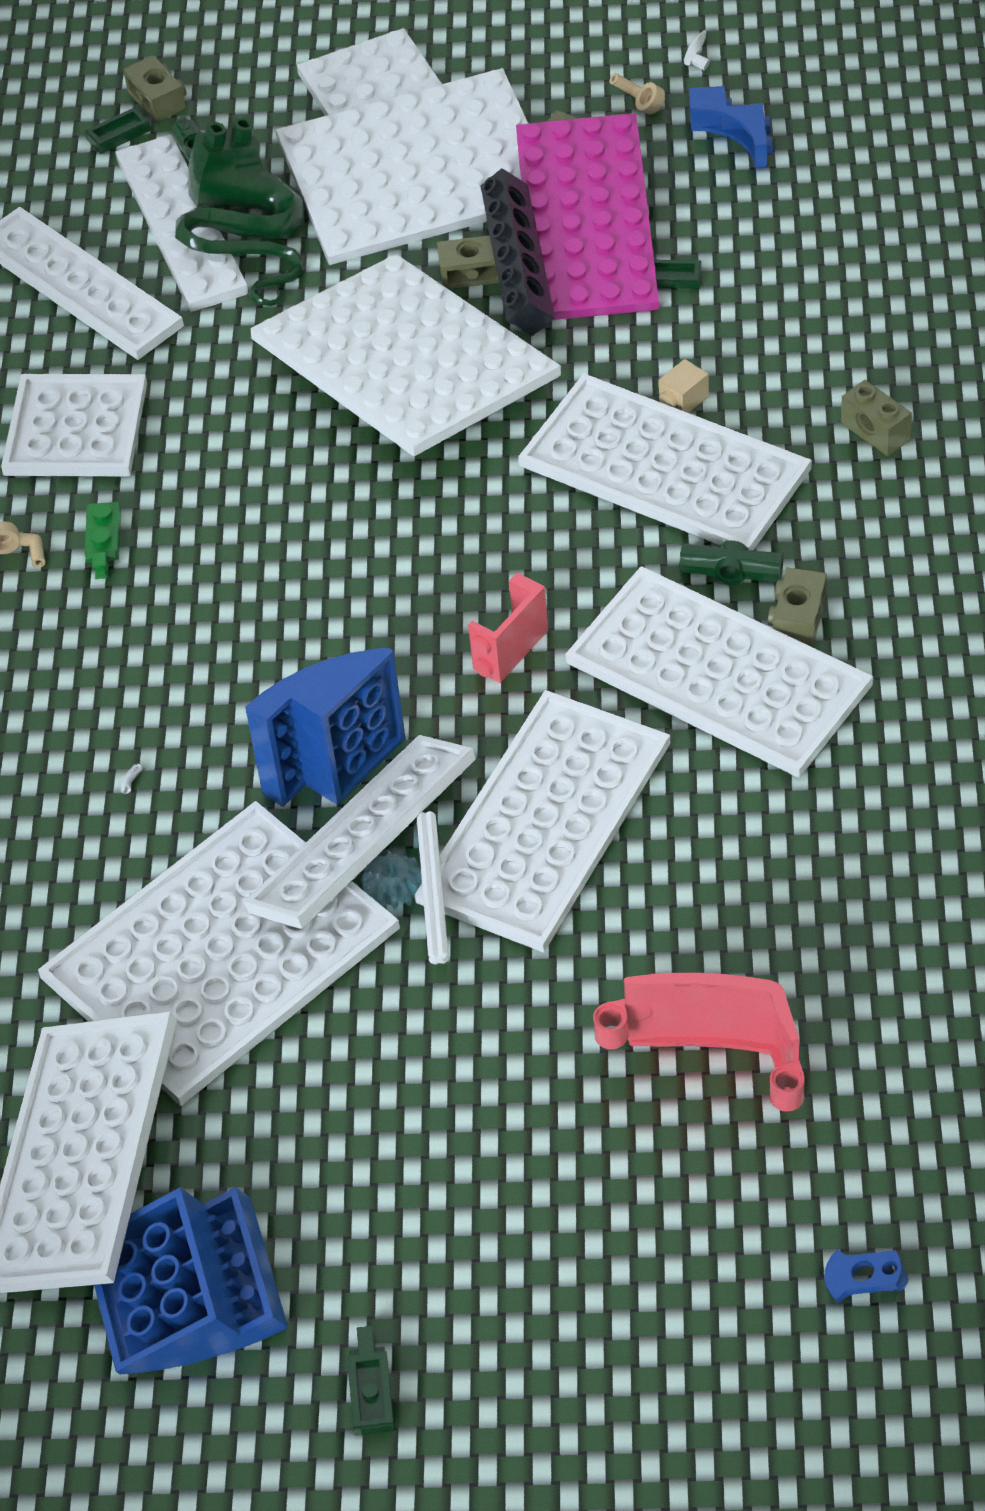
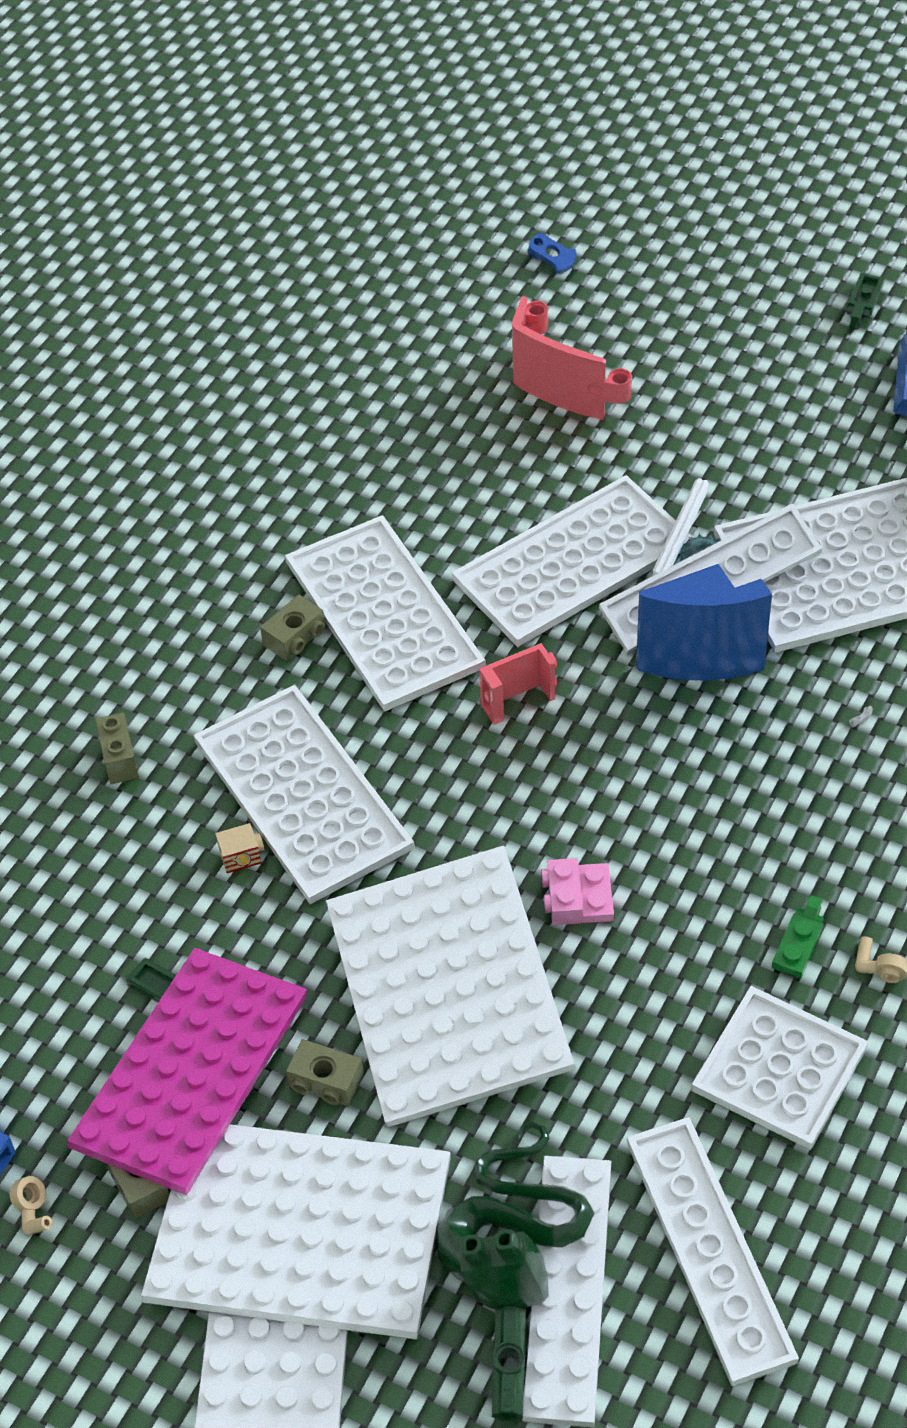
camera: 155 degrees left, 0 degrees up
black brick [480,168,555,336] -> none
dark green piece [679,540,784,585] -> none
none -> bright pink plate [542,858,614,925]

